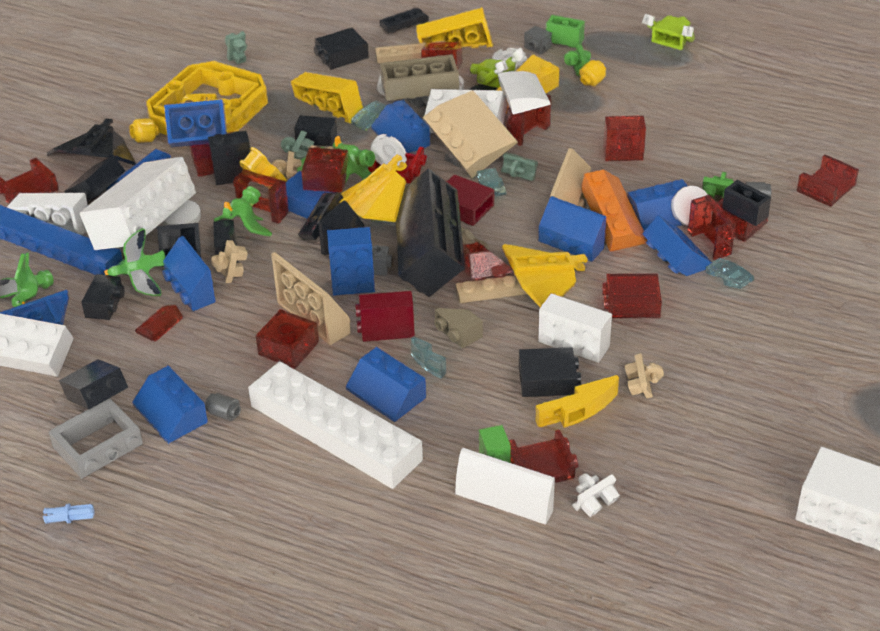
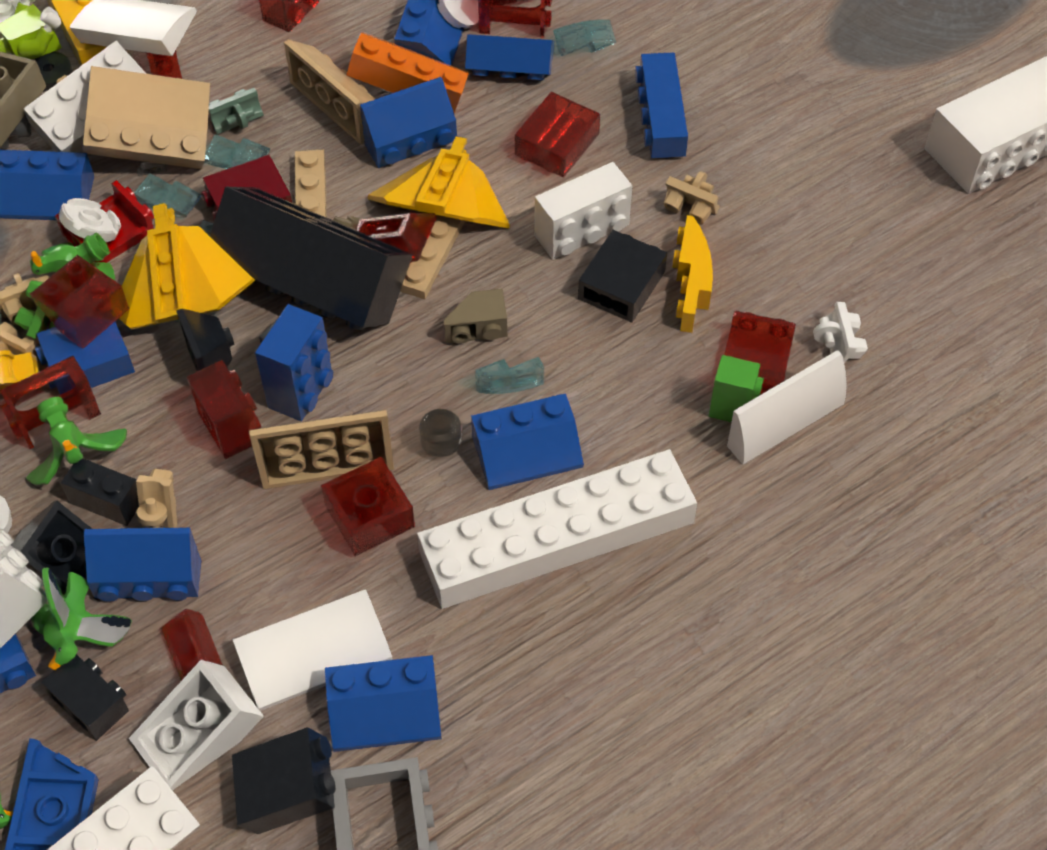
camera: 60 degrees left, 15 degrees up
dark grey brick [205,393,241,421] -> none
black plate [298,193,343,240] -> none
dark red brick [355,291,415,342] -> none
none -> white slope [129,660,264,790]
none -> clear light blue slope [134,173,201,218]
none -> clear red brick [187,360,261,460]
none -> white slope [233,589,393,711]
none -> tan plate [295,150,327,217]
none -> clear smoke head [419,408,462,457]
none -> blue brick [635,52,688,158]

